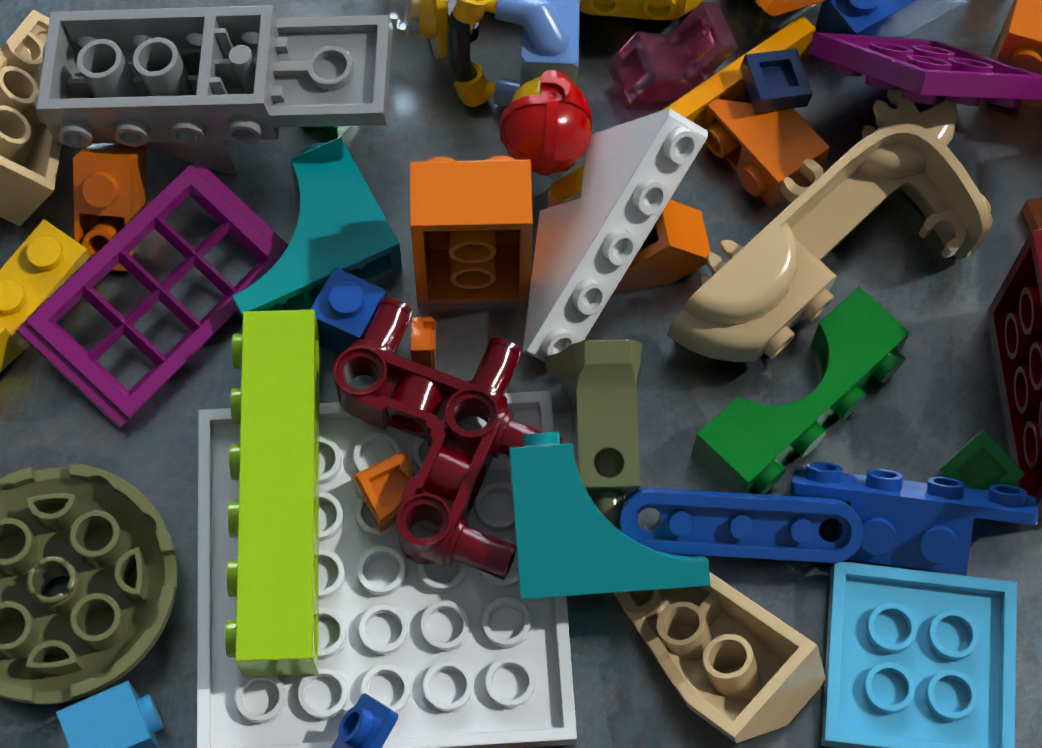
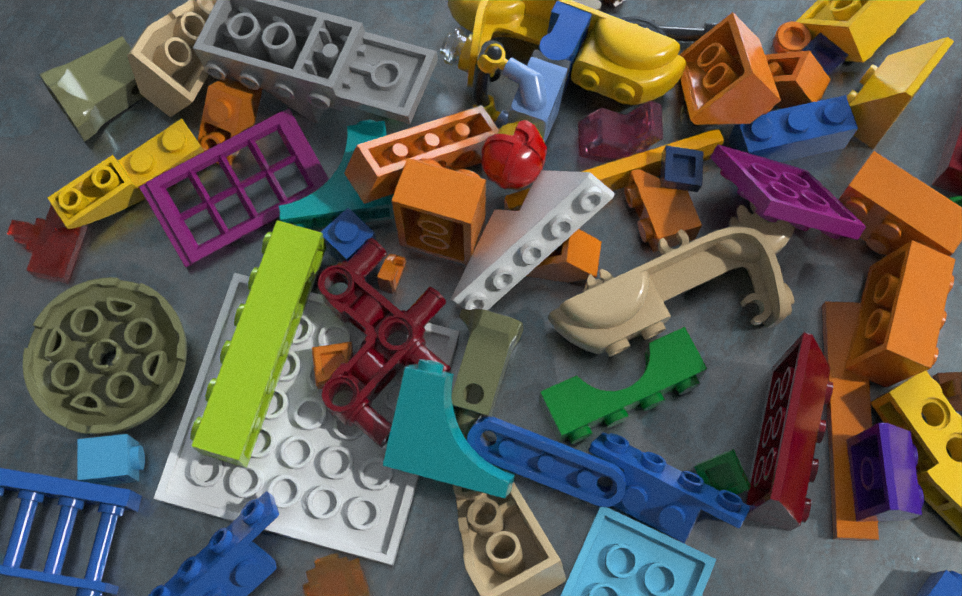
camera: 20 degrees right, 5 degrees up
none -> orange brick [344,105,499,204]

